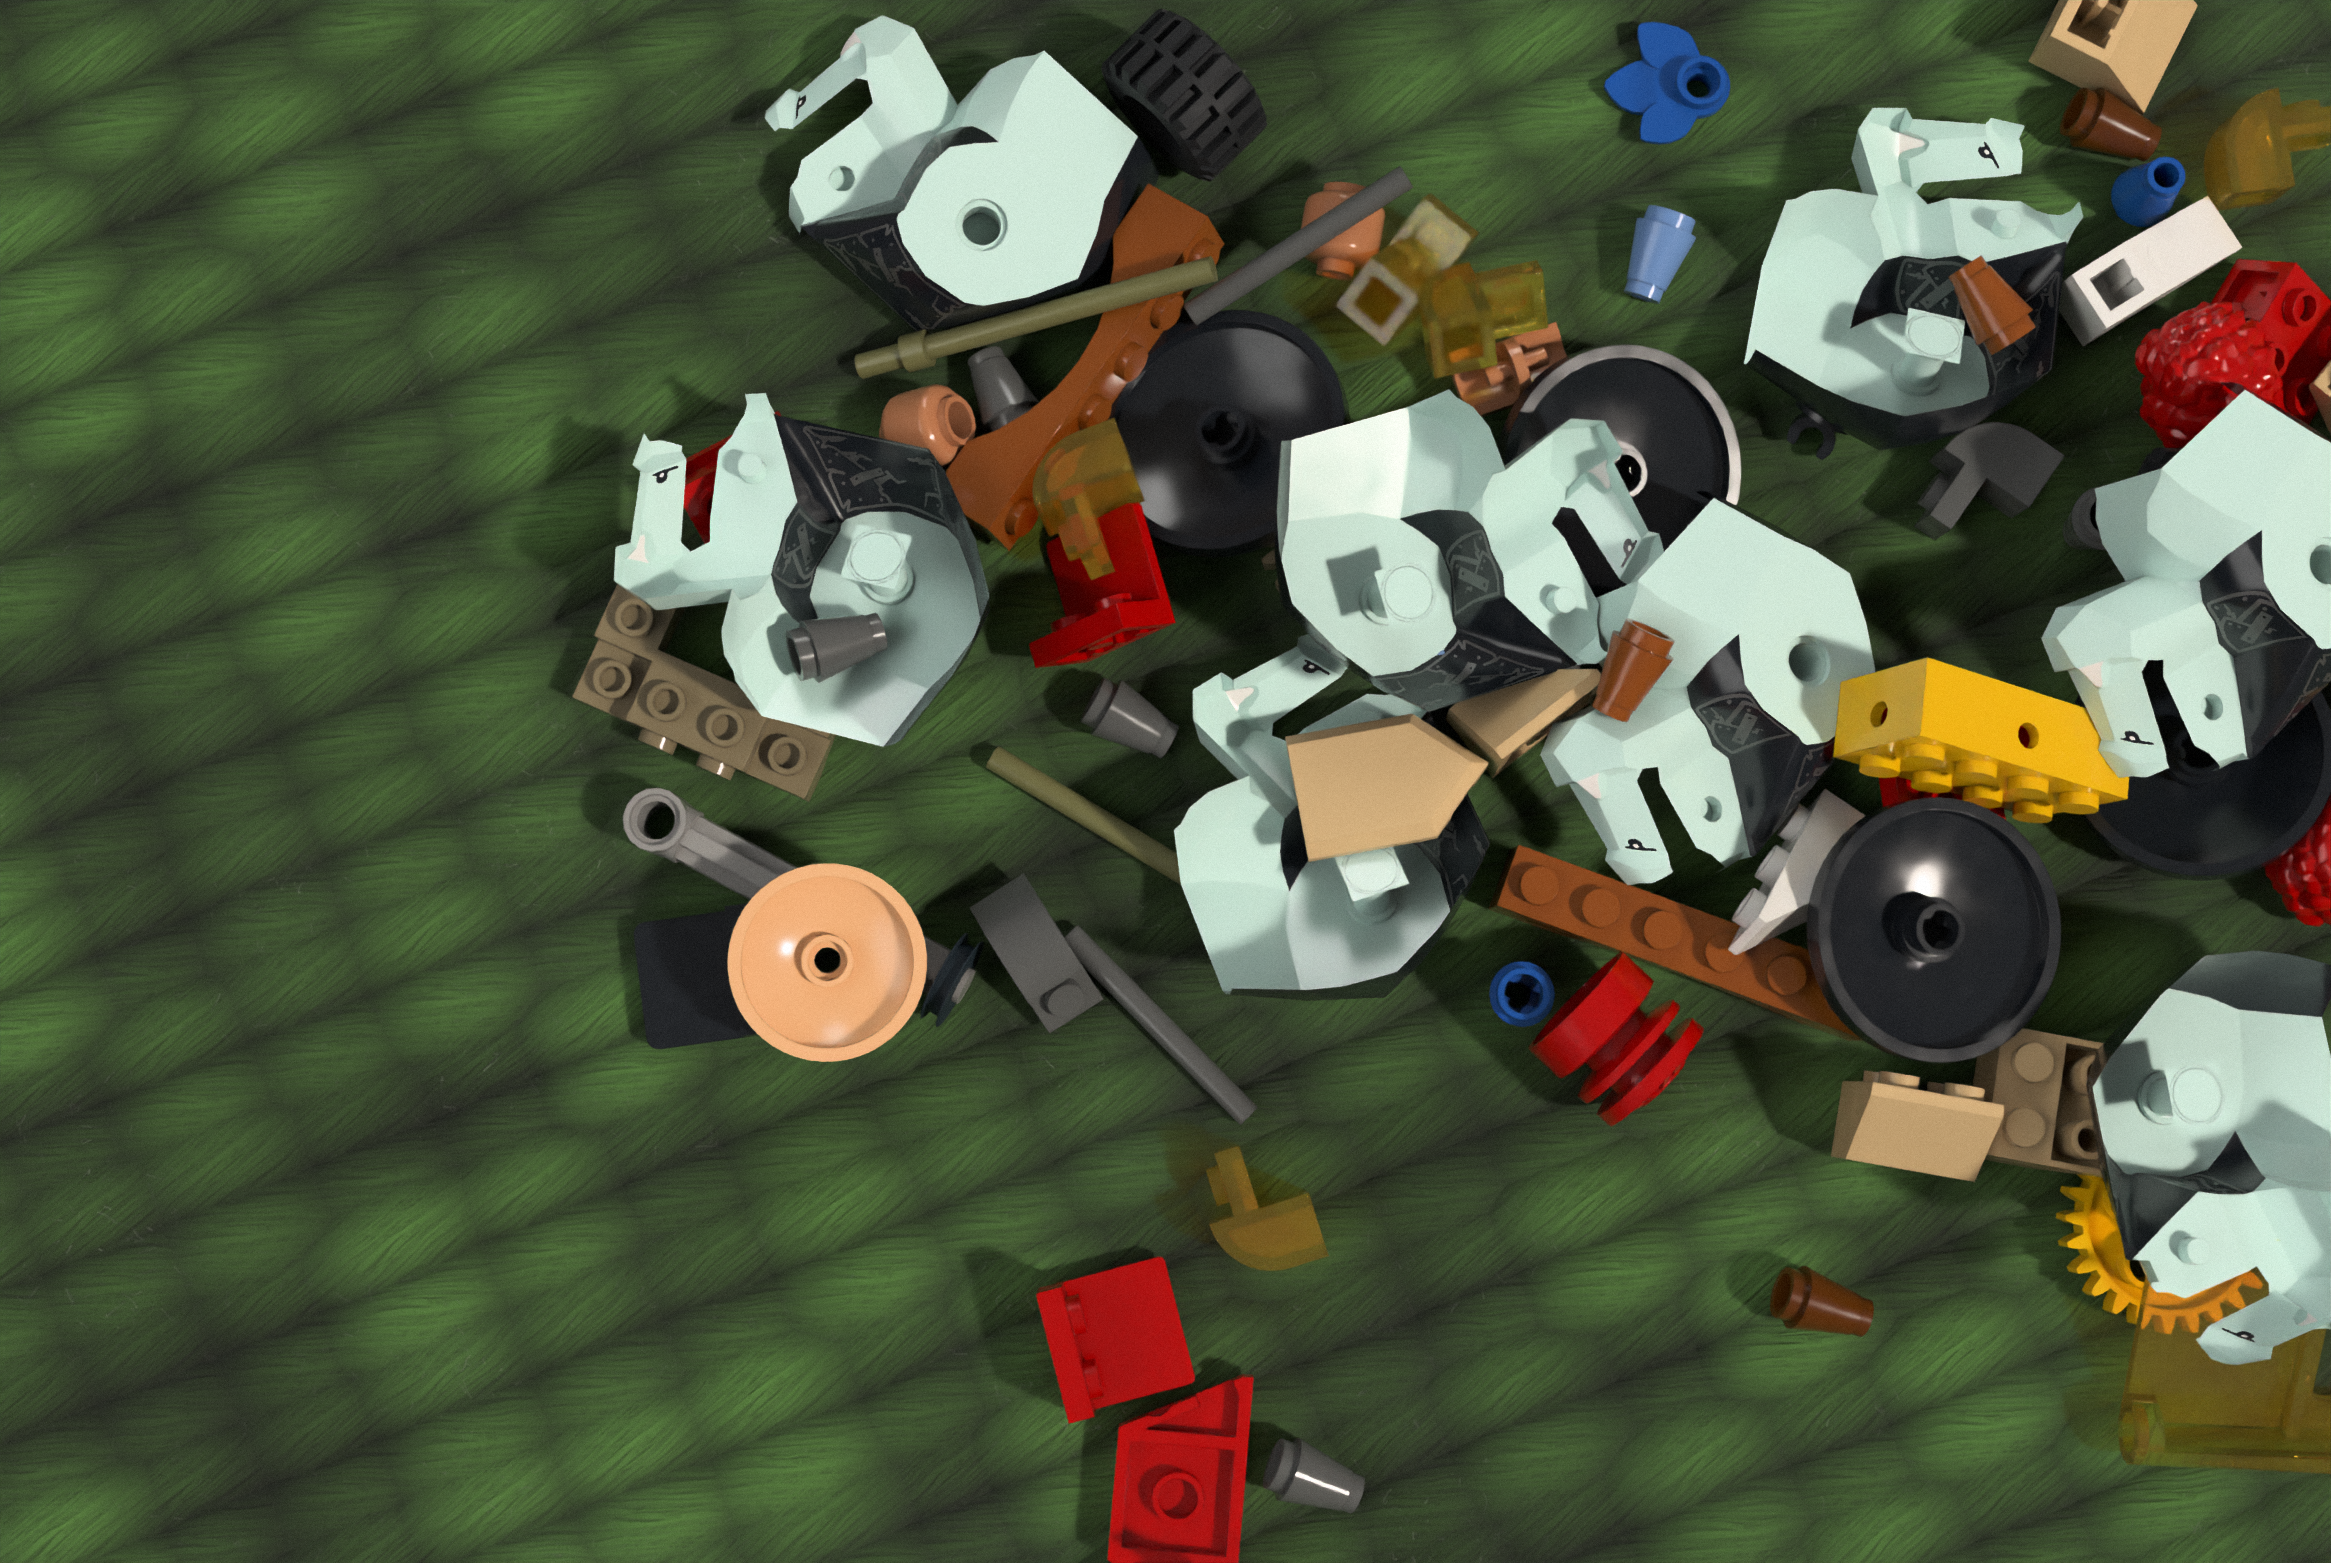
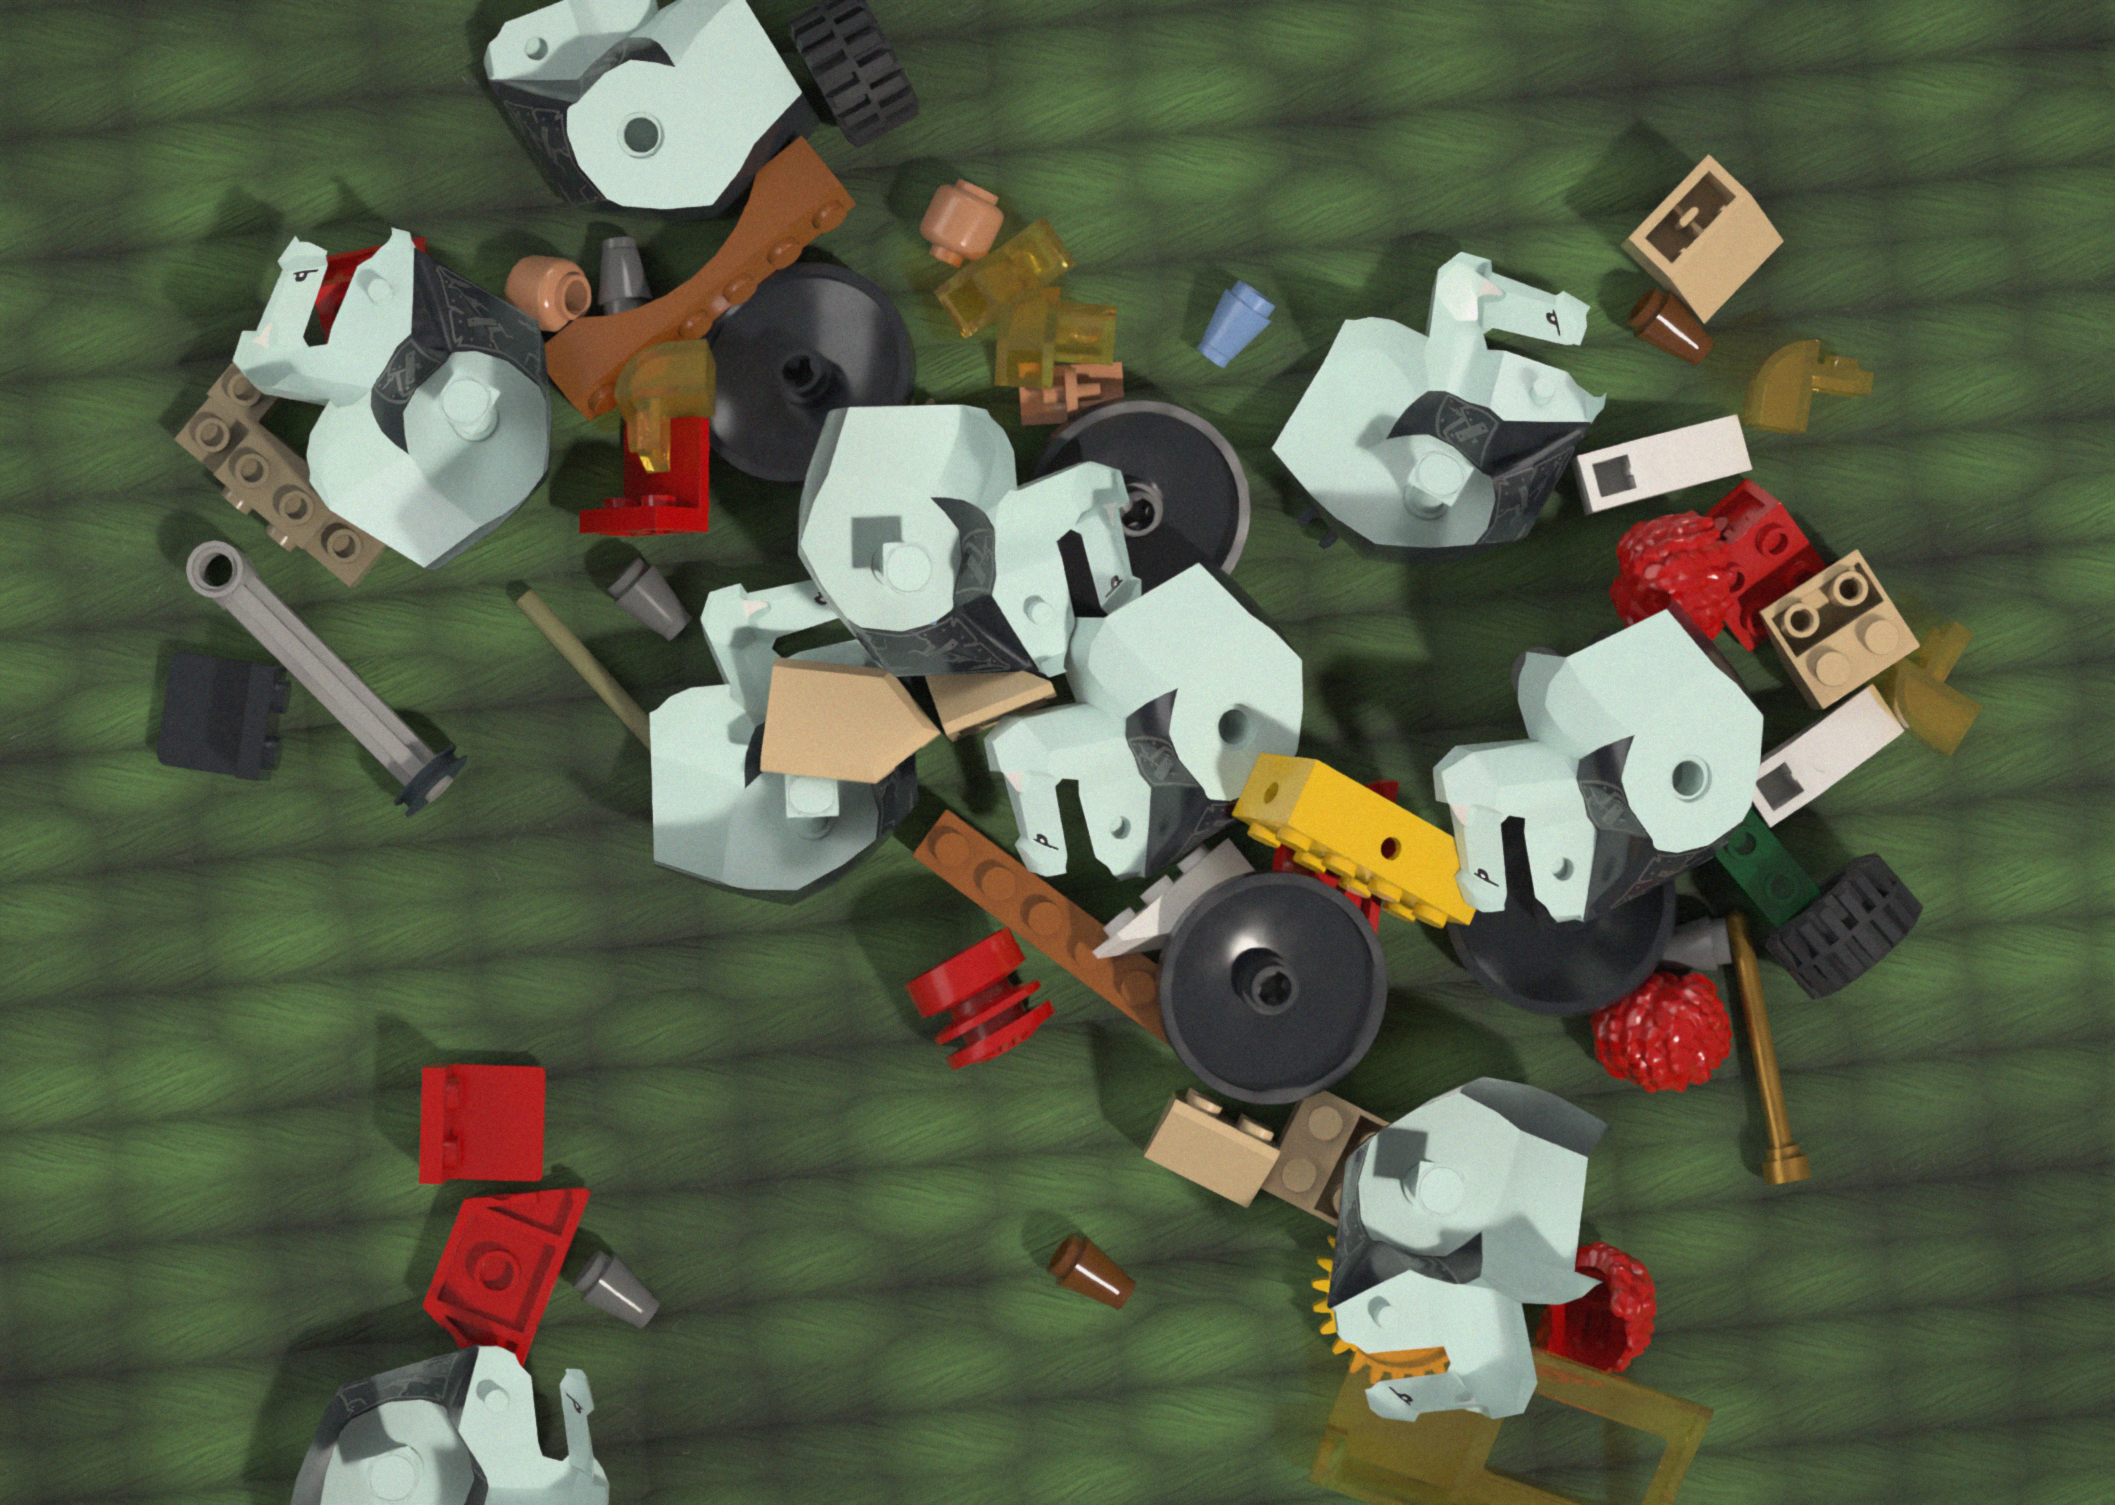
camera: 20 degrees right, 5 degrees up
light nougat dish [728,863,927,1062] -> none
dark grey cone [786,613,887,683] -> none
olive bar [854,256,1218,379] -> none
dark grey brick [970,873,1103,1034] -> none
dark grey bar [1065,925,1258,1125] -> none
dark grey bar [1184,166,1414,325] -> none
clear yellow brick [1206,1144,1329,1271] -> none
blue cone [1489,962,1555,1027] -> none
dark orange cone [1592,618,1675,722] -> none
blue plate [1604,22,1730,144] -> none
dark grey brick [1914,422,2065,540] -> none
dark orange cone [1948,255,2036,355] -> none
blue cone [2111,157,2186,227] -> none

